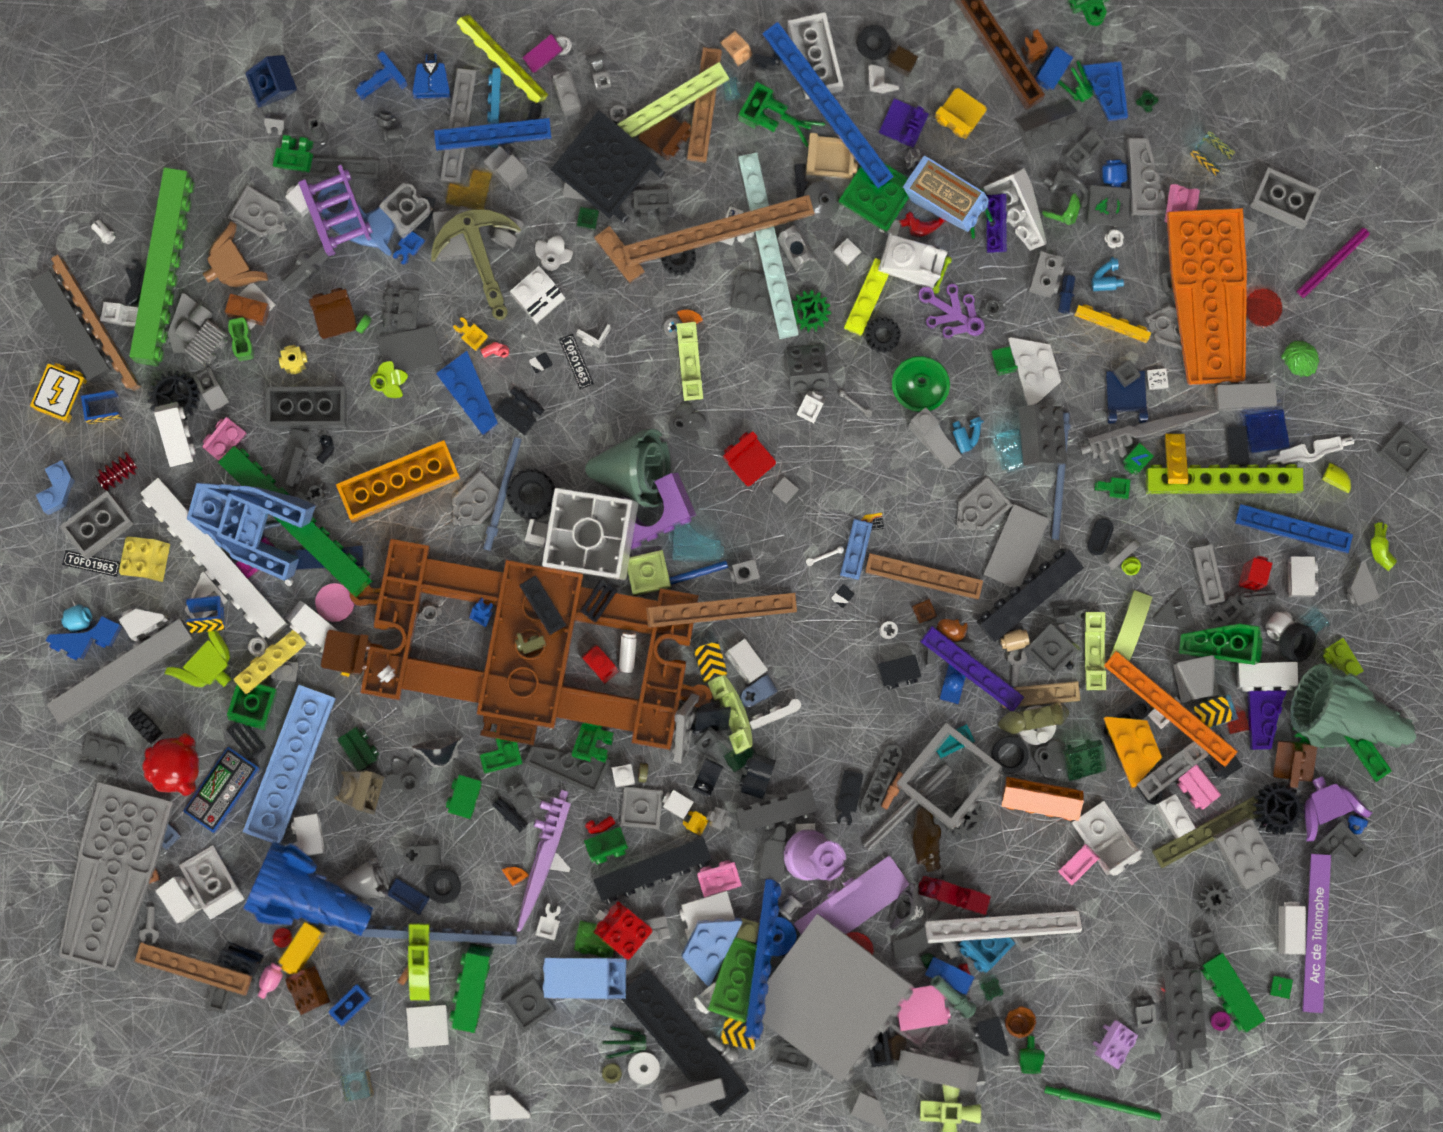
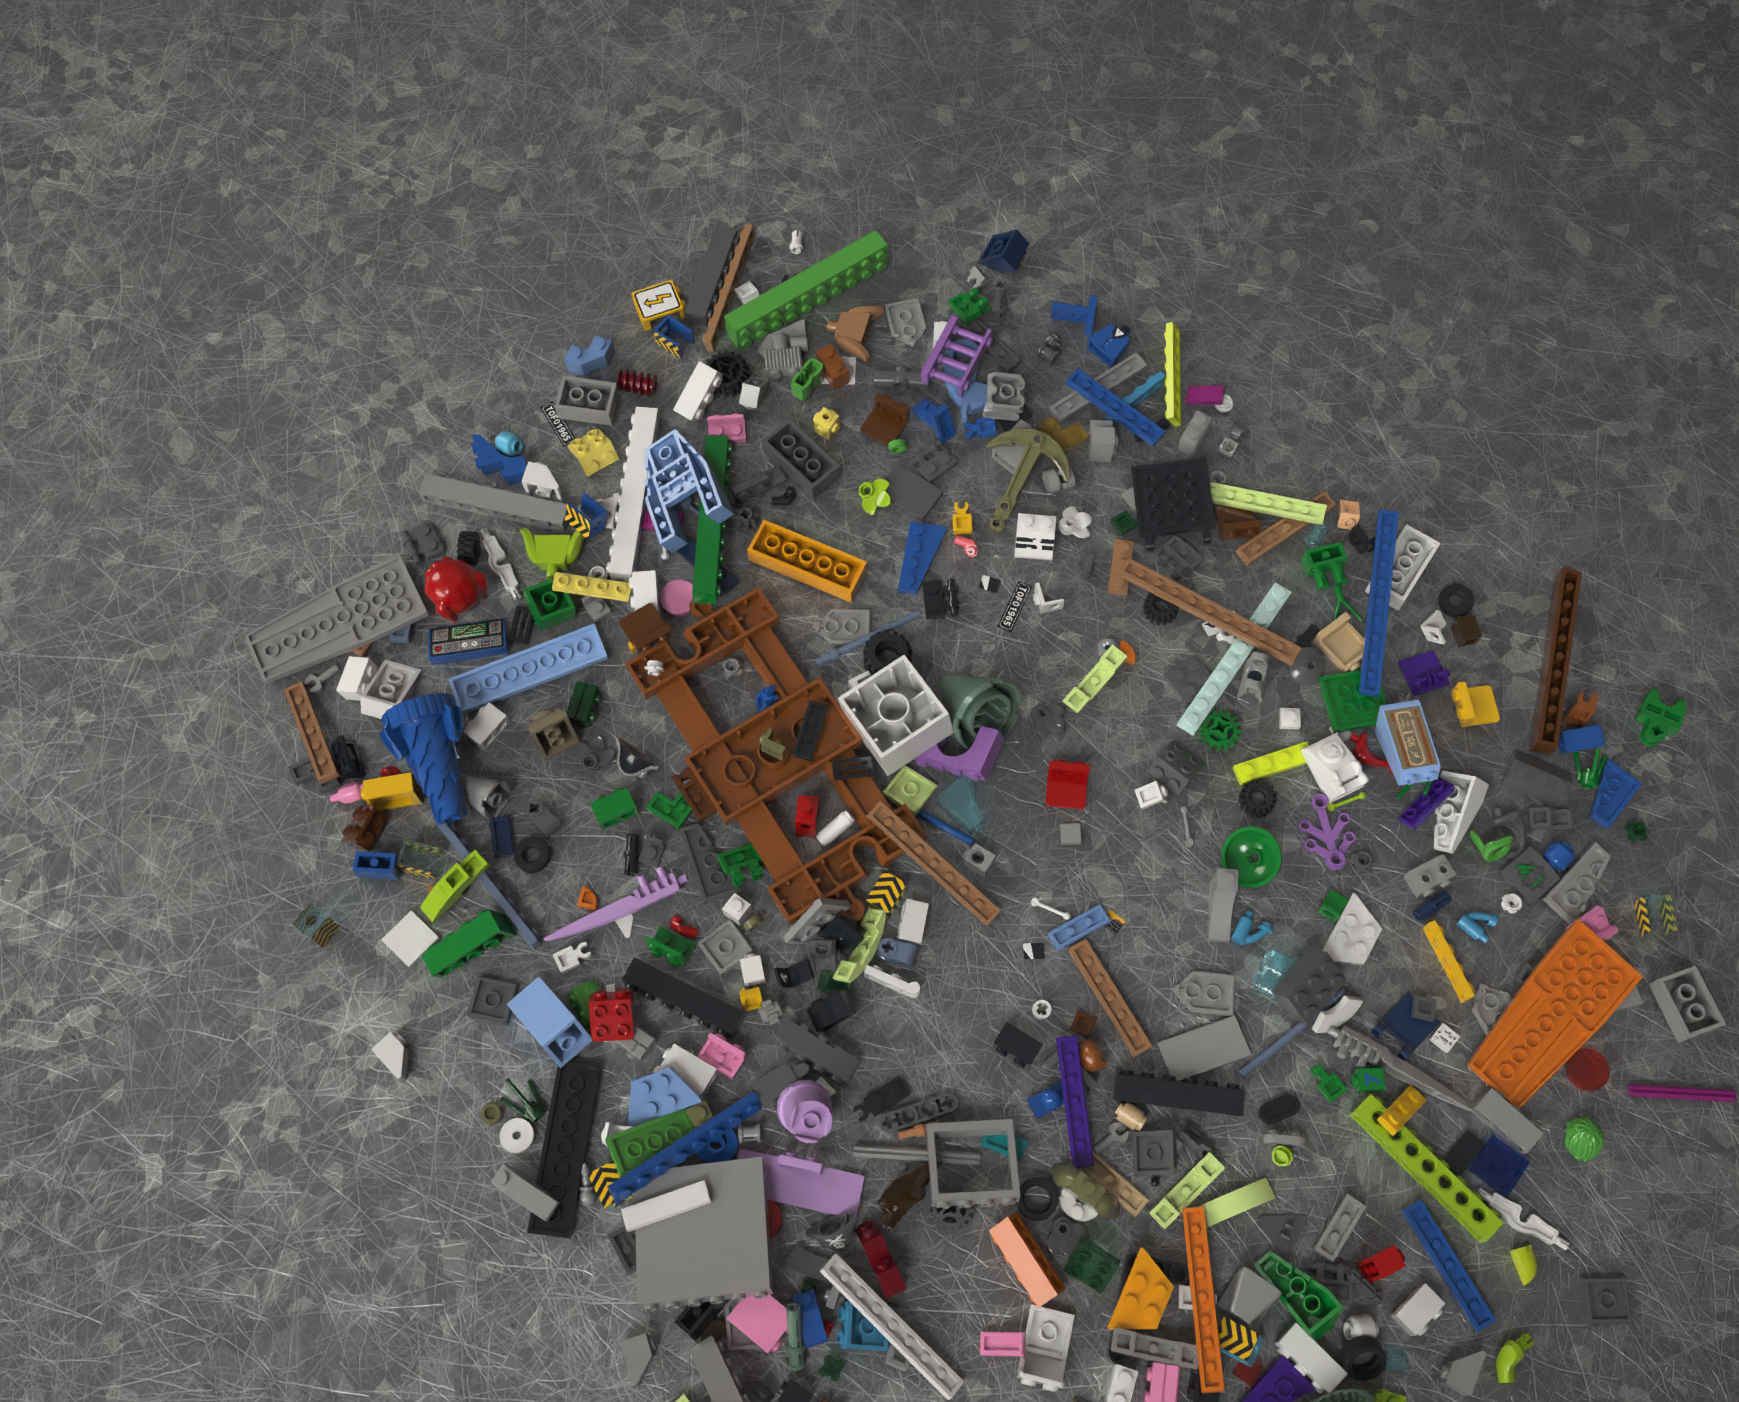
camera: 55 degrees right, 15 degrees down
none -> clear light blue piece [396,840,444,879]
none -> white piece [480,528,522,600]
none -> white tile [621,1180,712,1232]
none -> blue bracket [911,399,956,444]
none -> white tile [1312,995,1363,1033]

